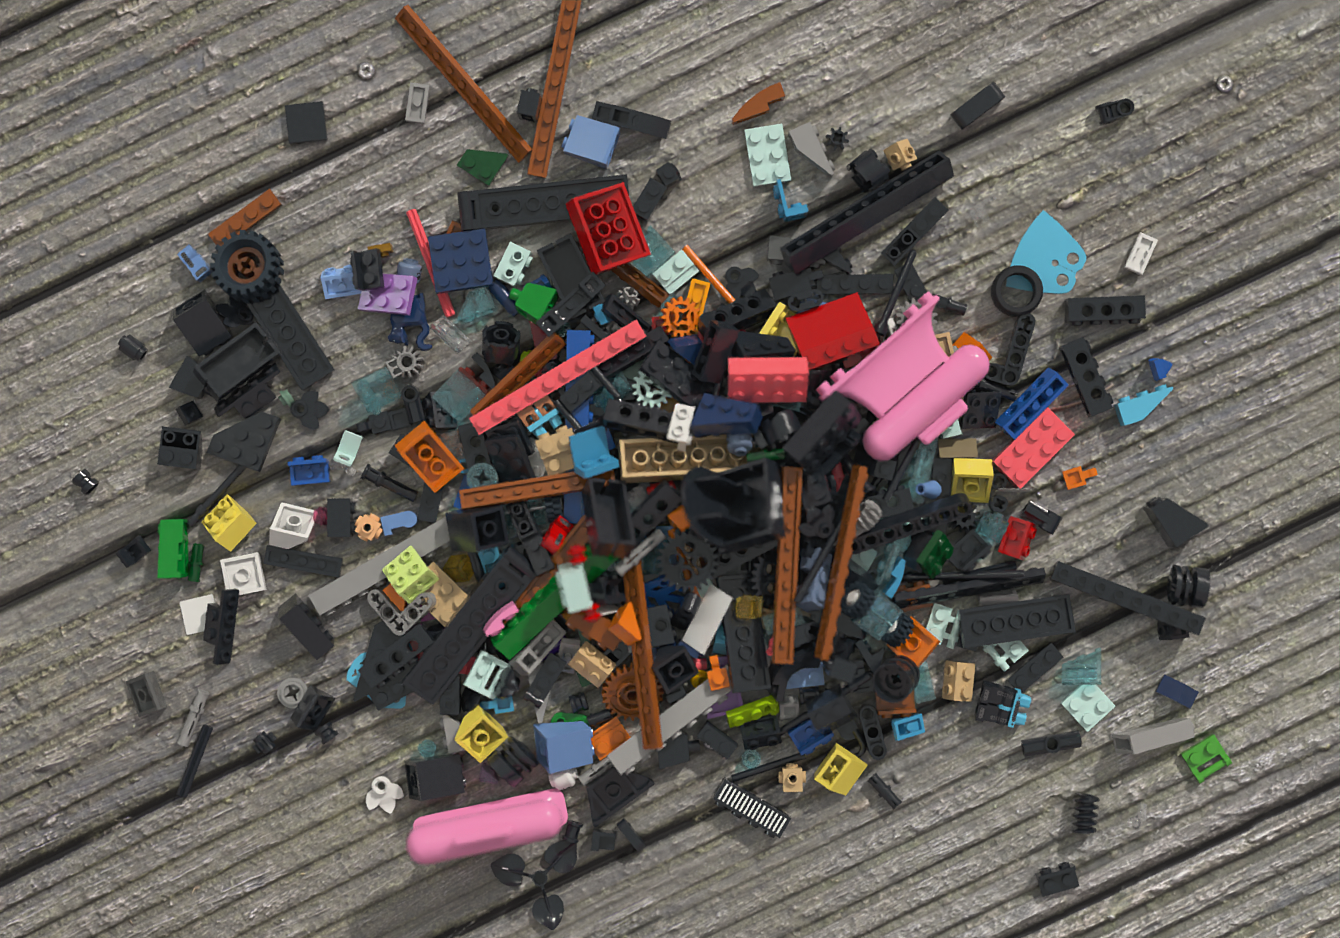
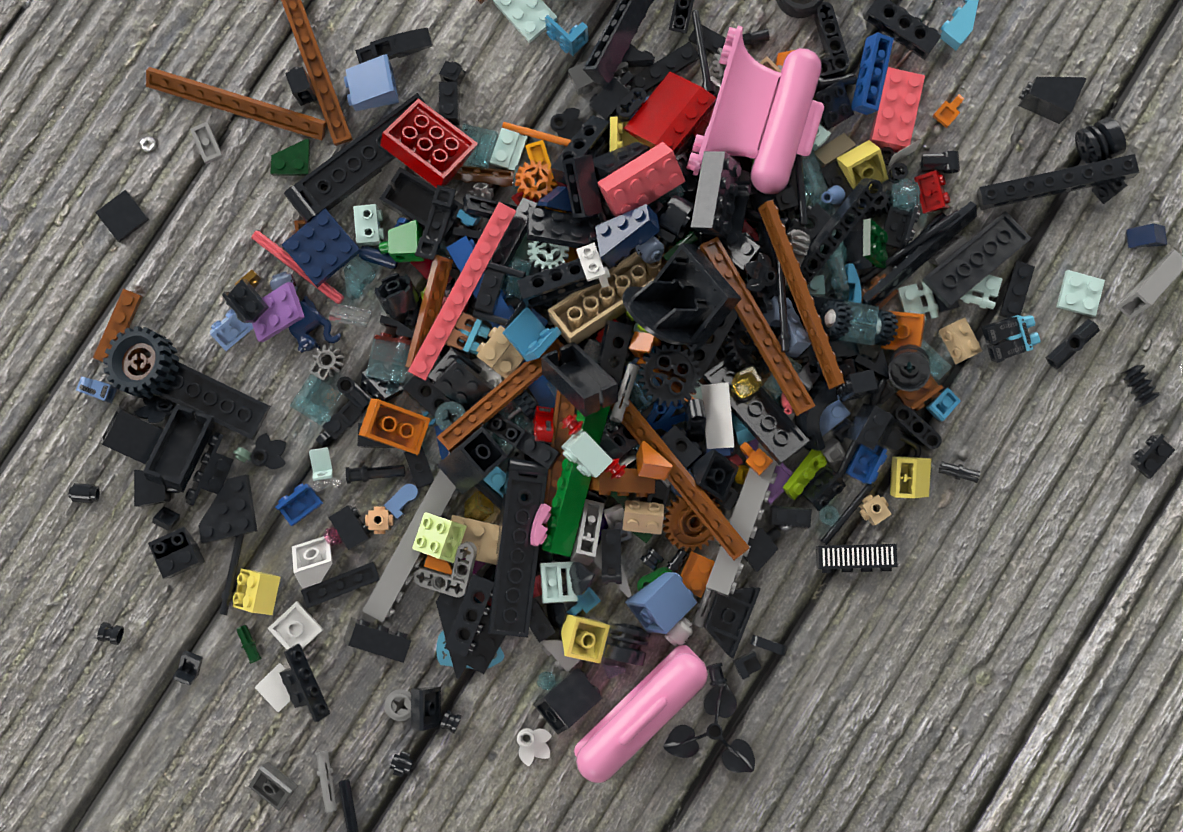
camera: 25 degrees left, 5 degrees down
green wedge [157,519,189,578] -> none
clear light blue wing [1062,648,1102,685] -> none

